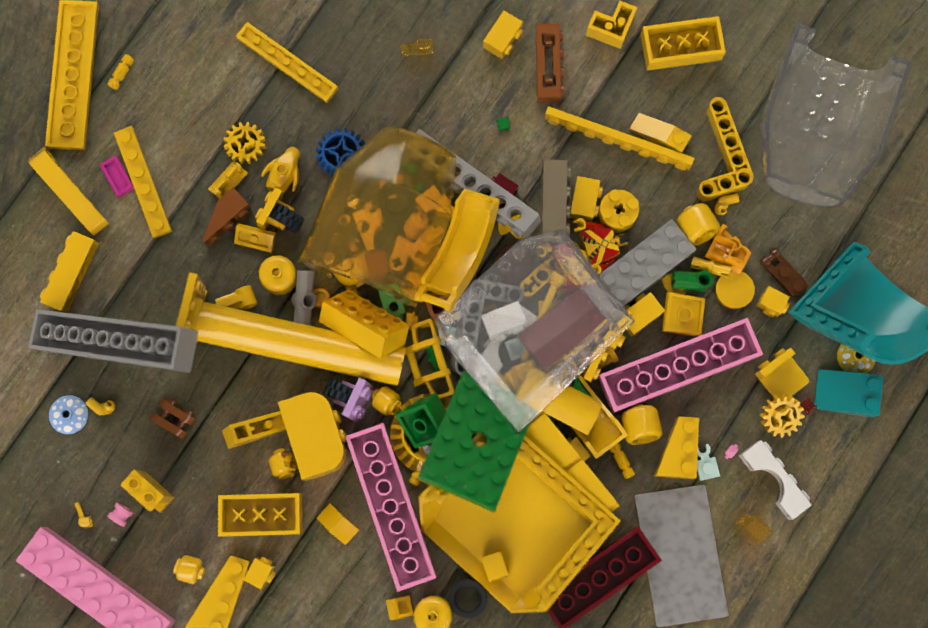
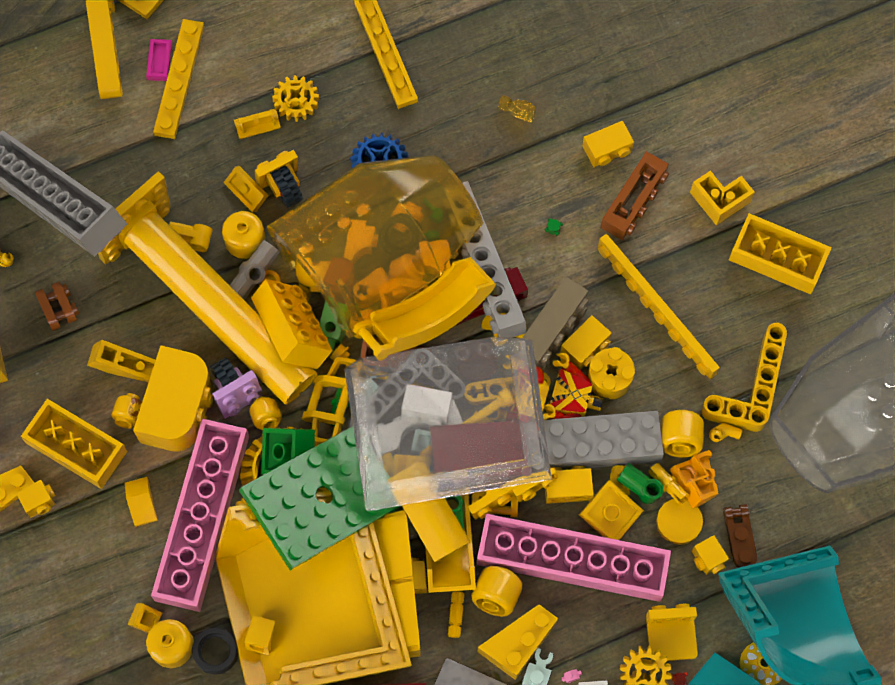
camera: 30 degrees right, 10 degrees down
yellow brick [40,231,99,313] -> none
dark orange slope [202,187,251,246] -> none
yellow animal [261,147,300,195] -> none
yellow slope [629,113,692,153] -> none

